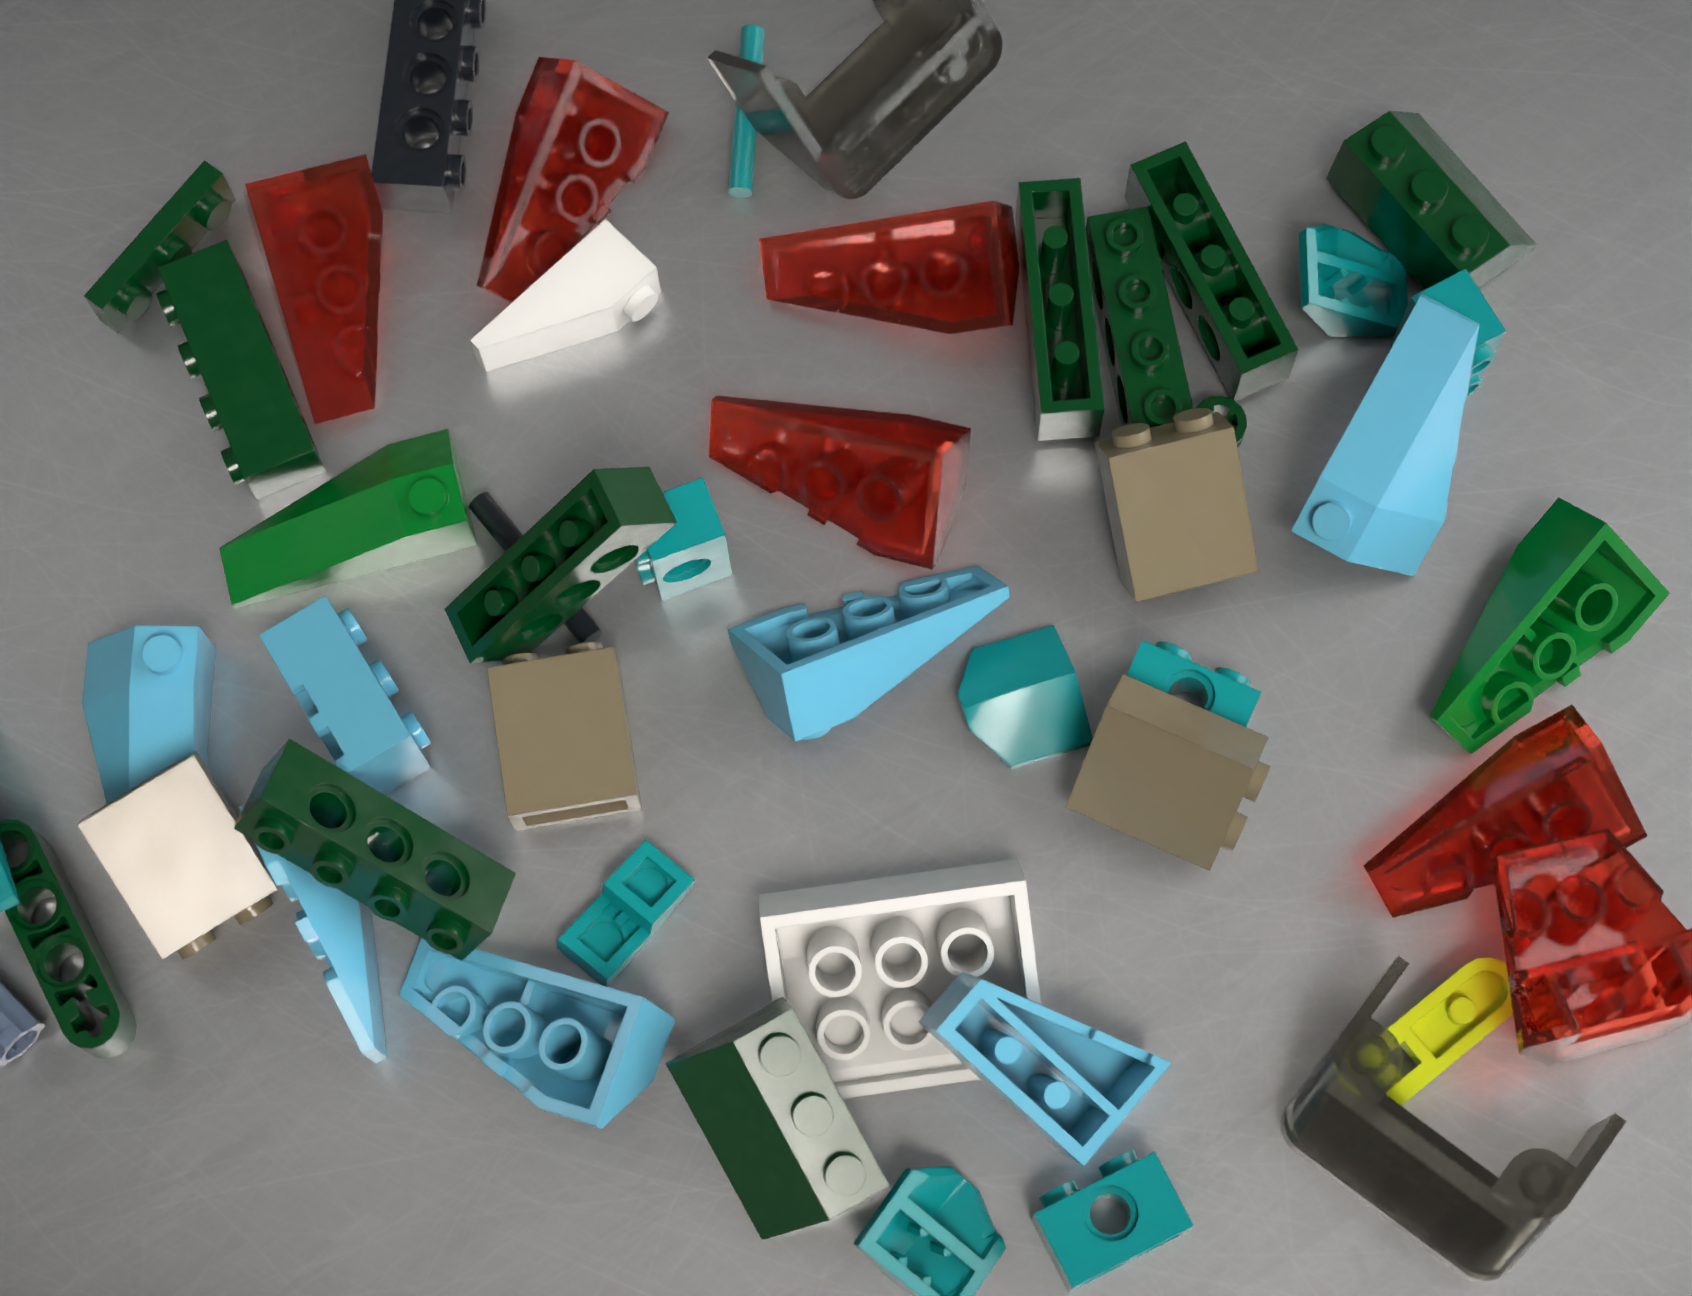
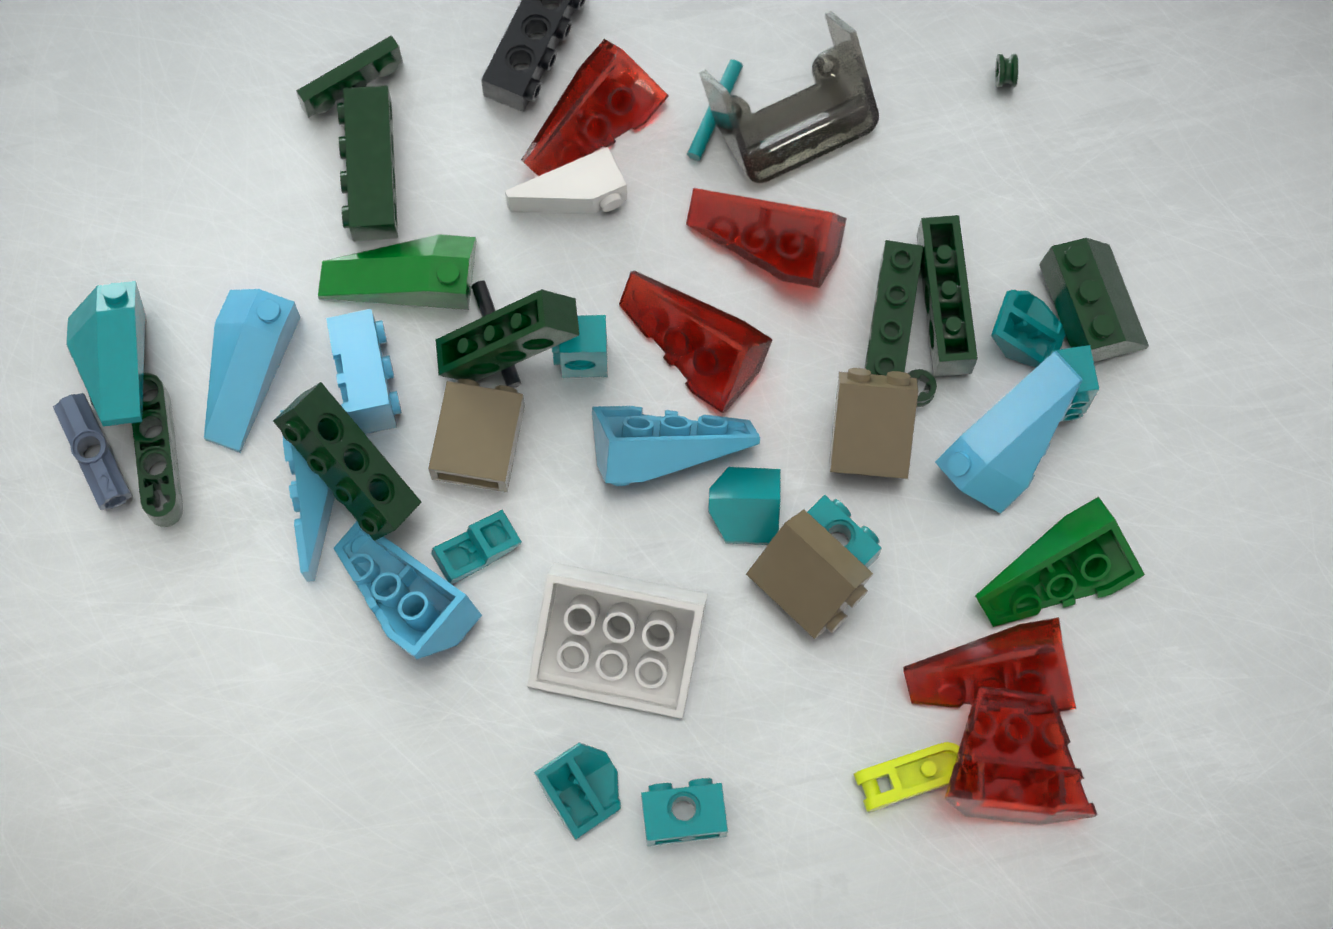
camera: 15 degrees right, 0 degrees up
brick [77,751,278,959] -> none
clear red wedge [244,154,383,425] -> none
slope [665,997,890,1240] -> none
medium azure wedge [918,972,1172,1166] -> none
dark green brick [1016,178,1105,441] -> none
clear smoke windscreen [1280,956,1627,1283] -> none

